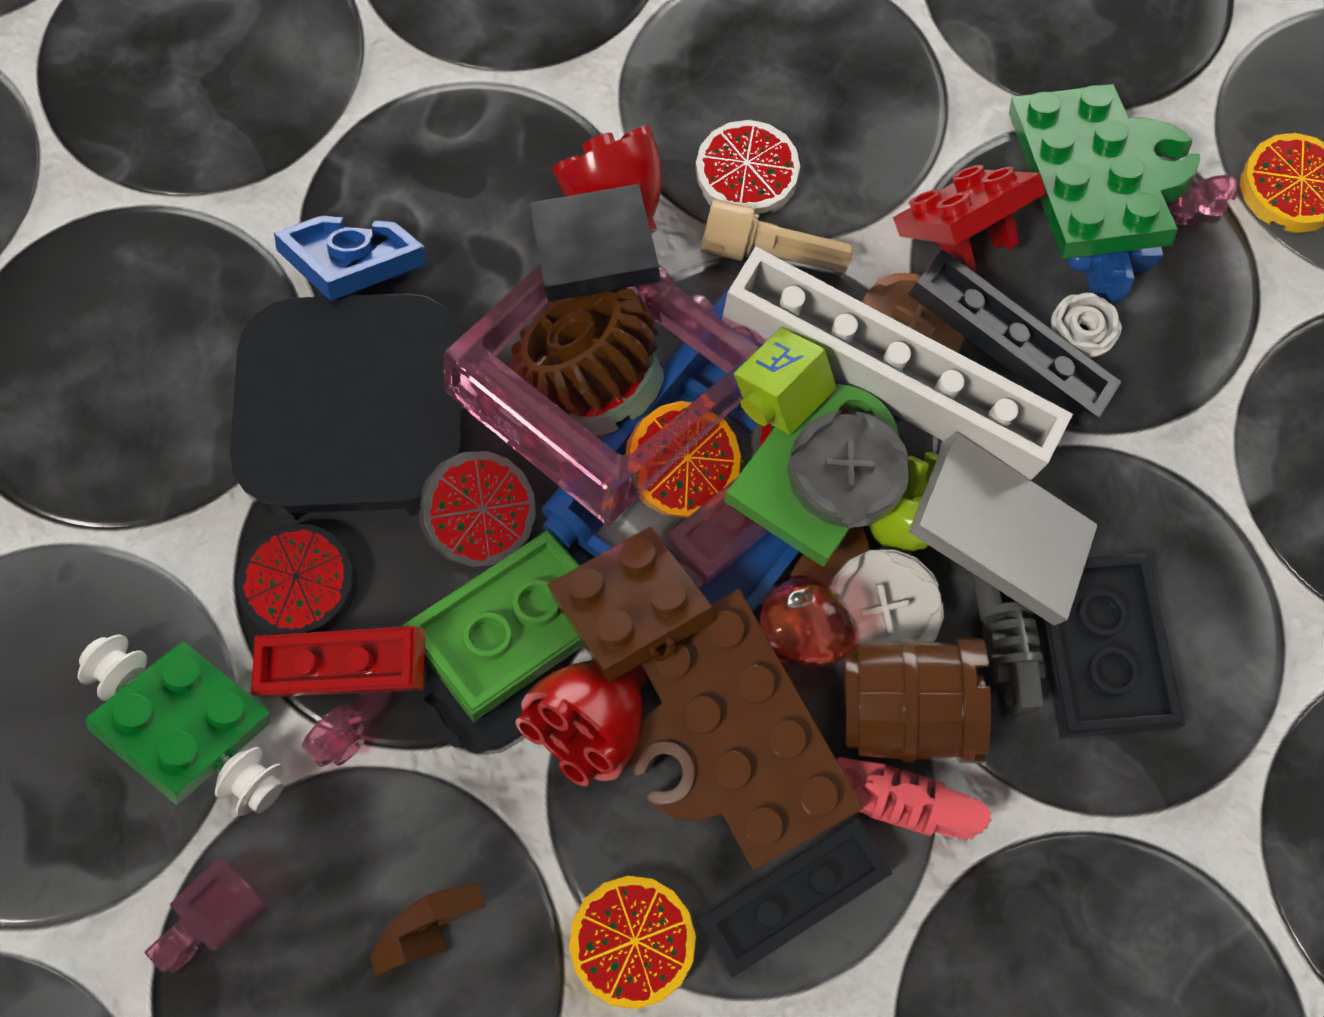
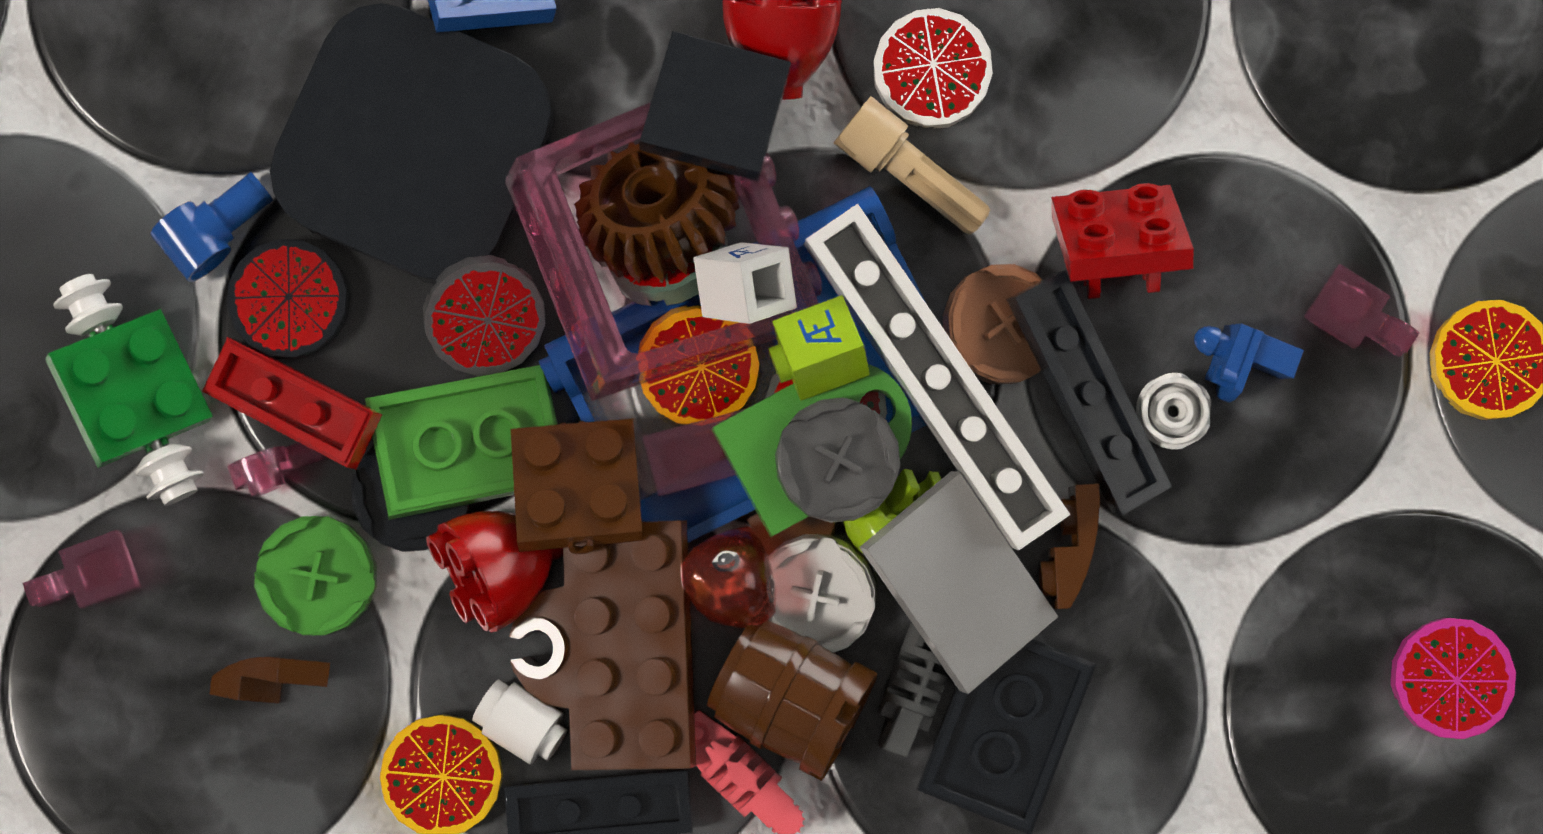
camera: 25 degrees right, 15 degrees up
plate [1009,84,1200,259] -> none
none -> blue pin [150,172,273,282]
none -> bright green tile [254,516,377,635]
none -> white brick [472,679,567,765]
none -> white brick [693,242,797,324]
none -> reddish brown slope [1039,484,1100,609]

